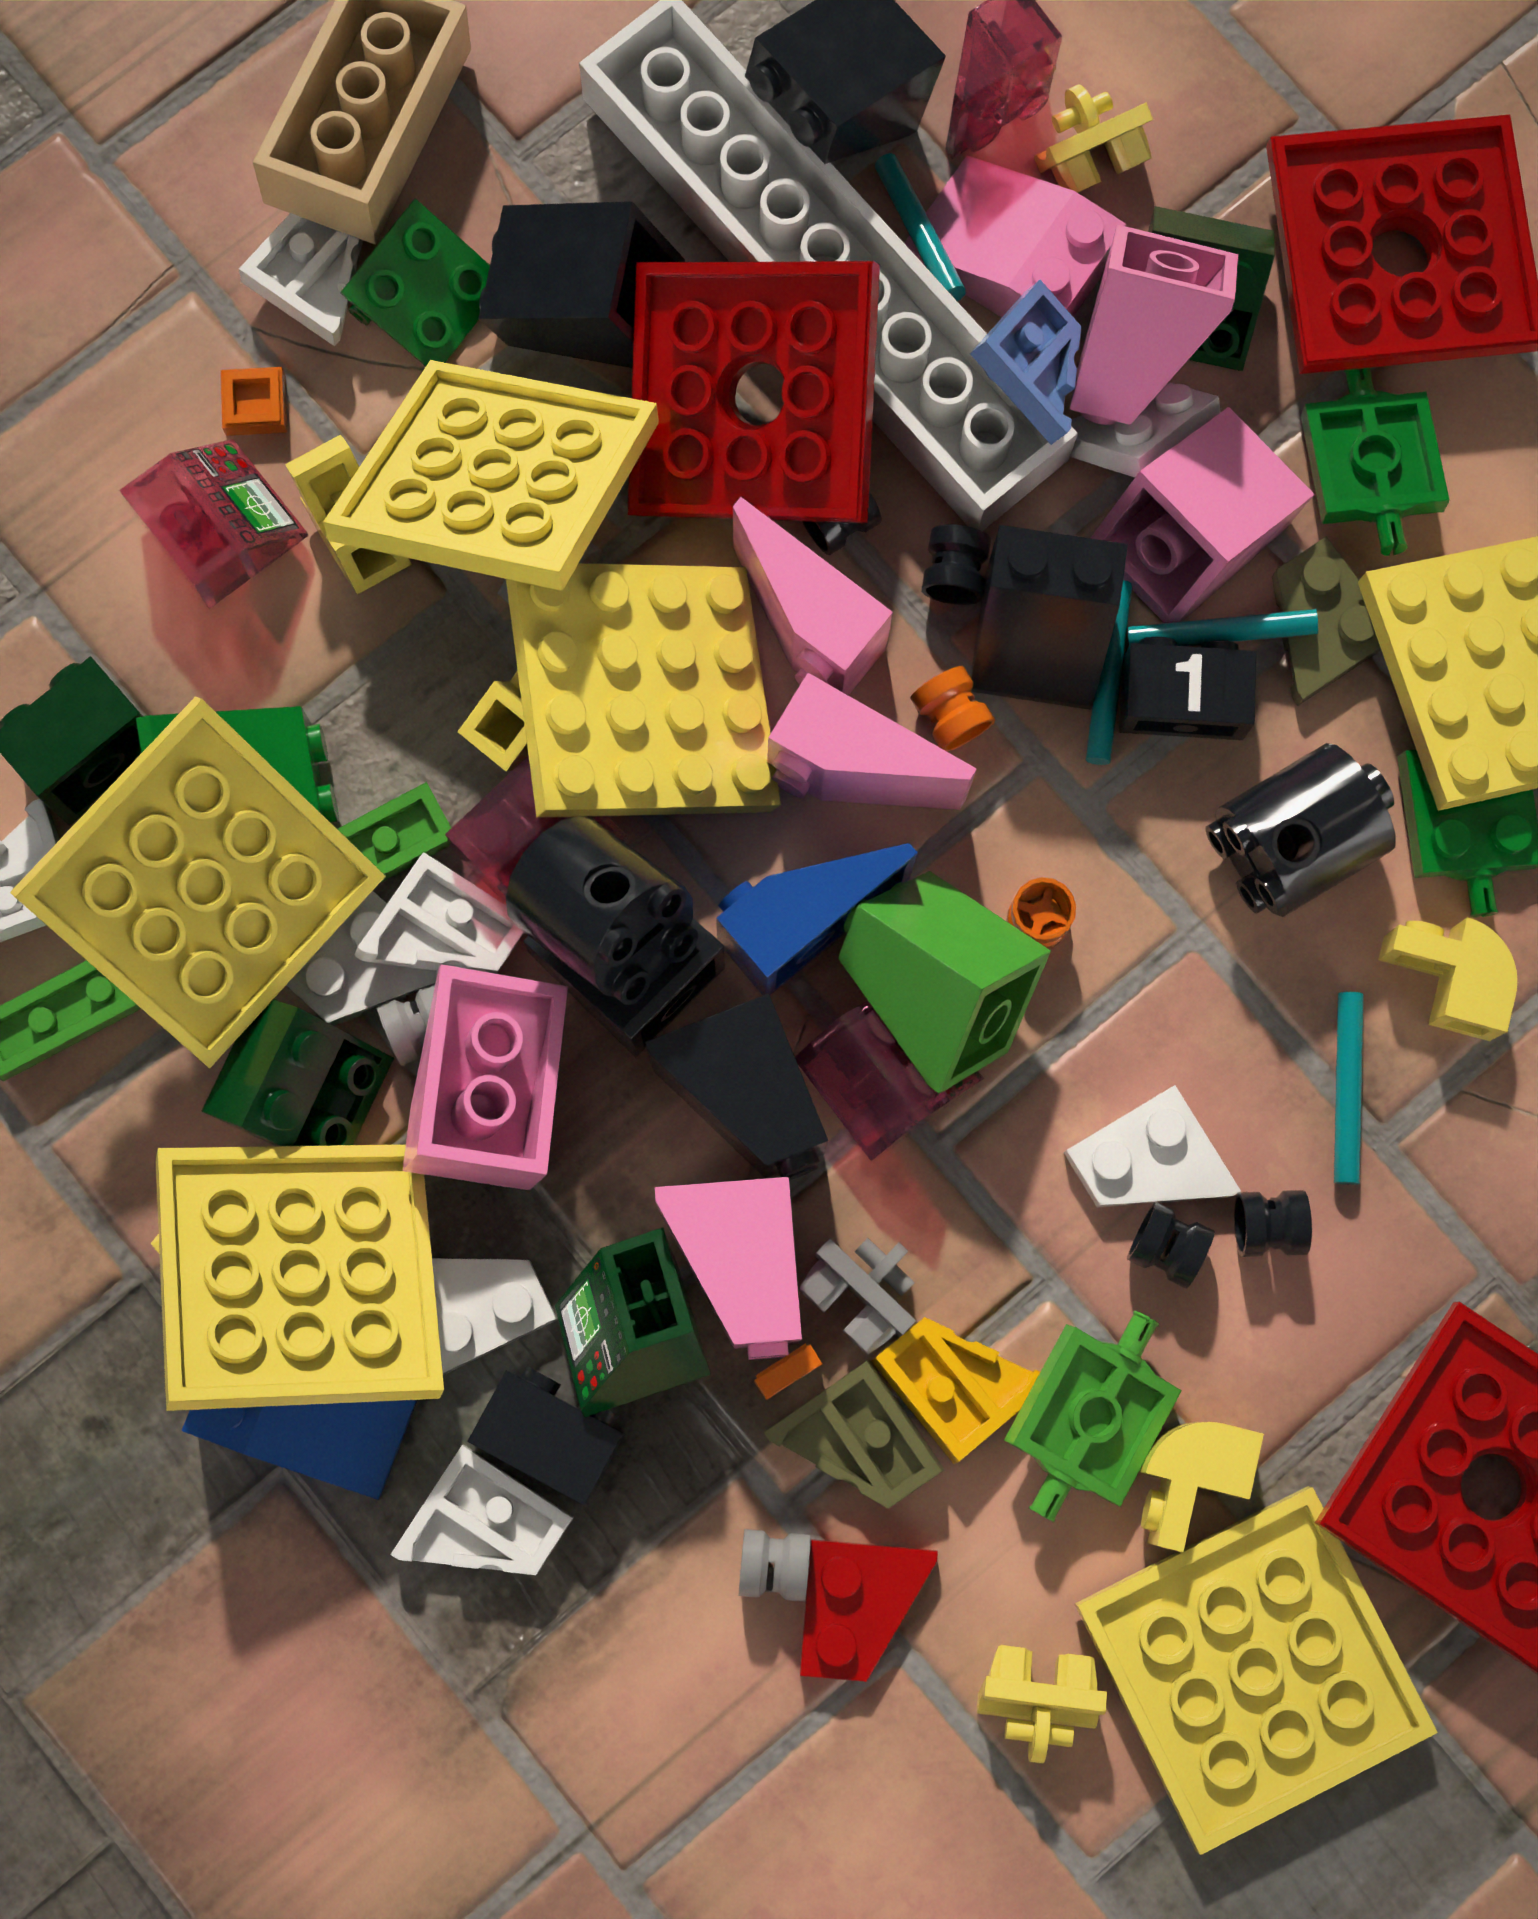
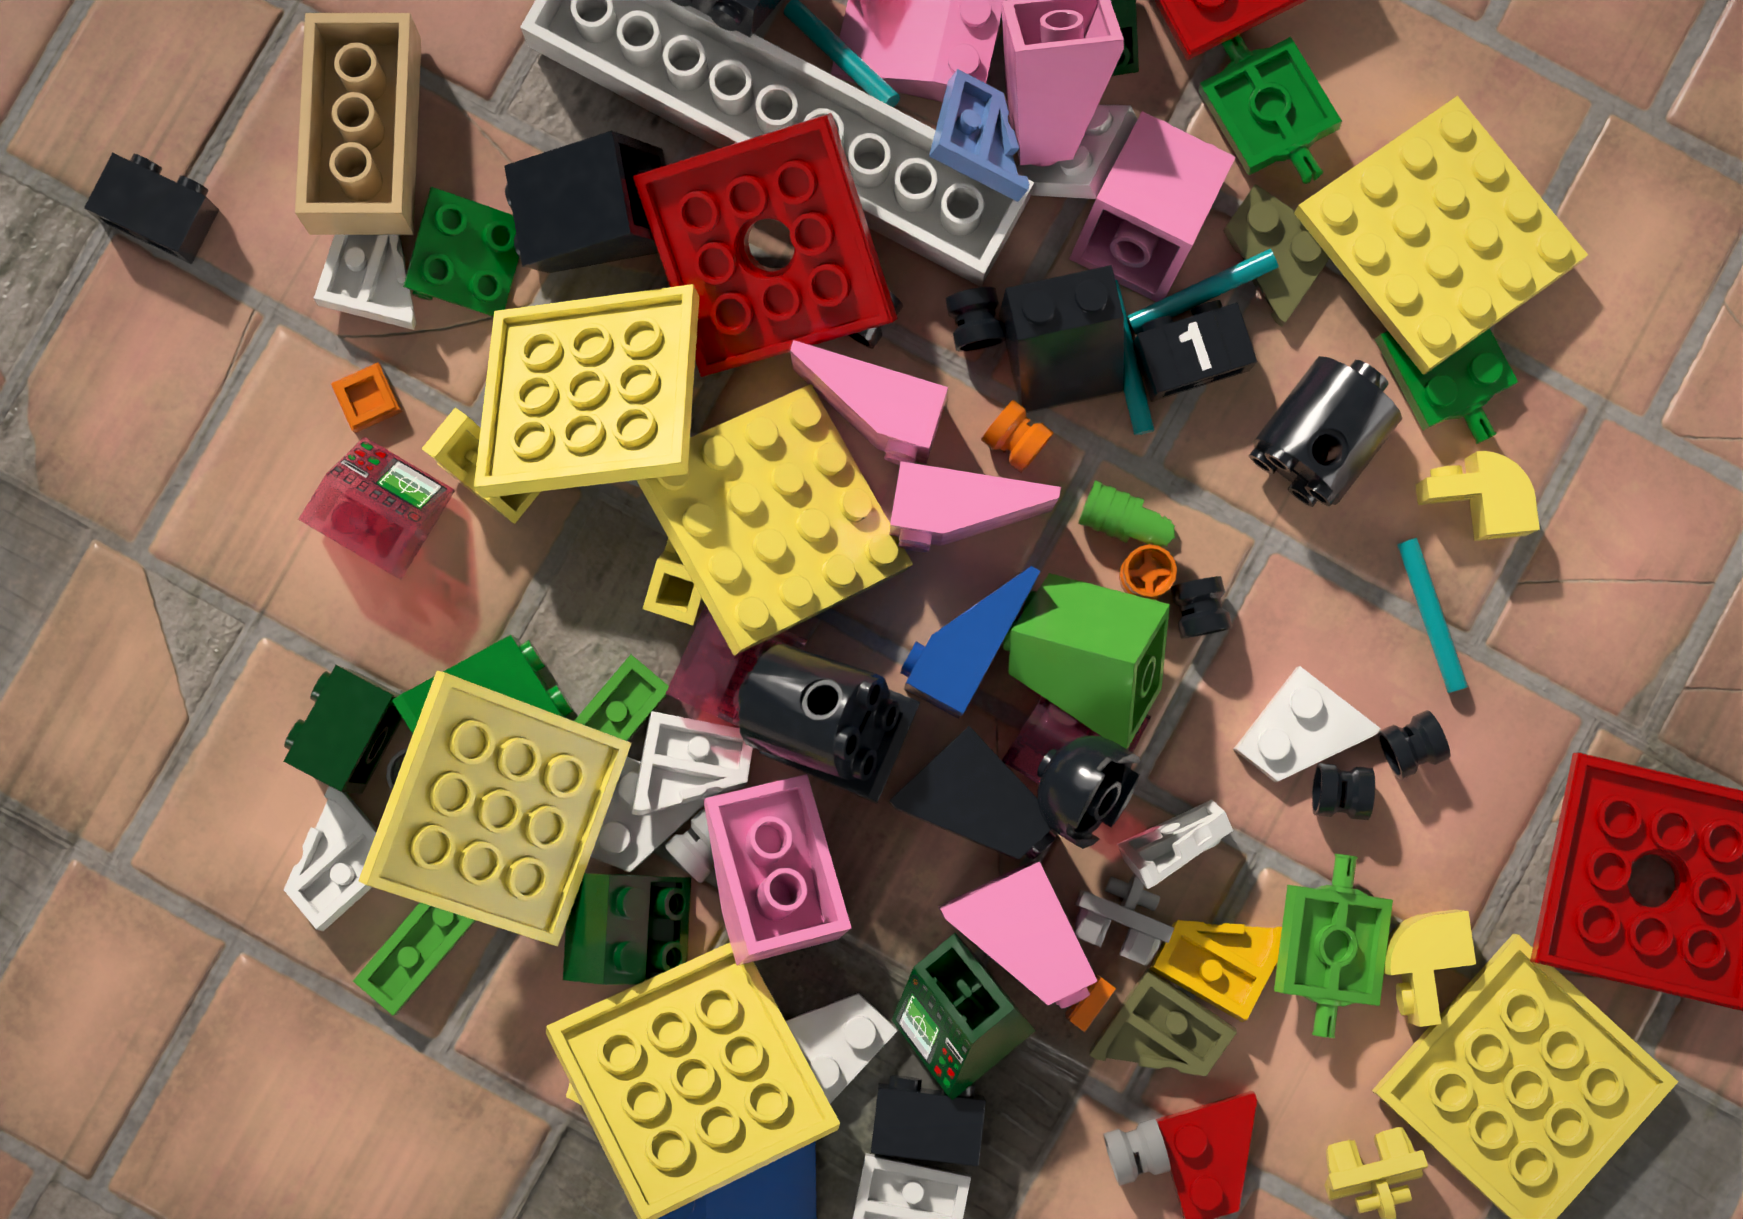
camera: 20 degrees left, 5 degrees up
none -> black brick [84,152,219,264]
none -> black cylinder [1037,736,1140,849]
none -> bright green hinge [1078,480,1176,547]
none -> white wing [1117,800,1233,889]
none -> black wheel [1170,576,1233,639]

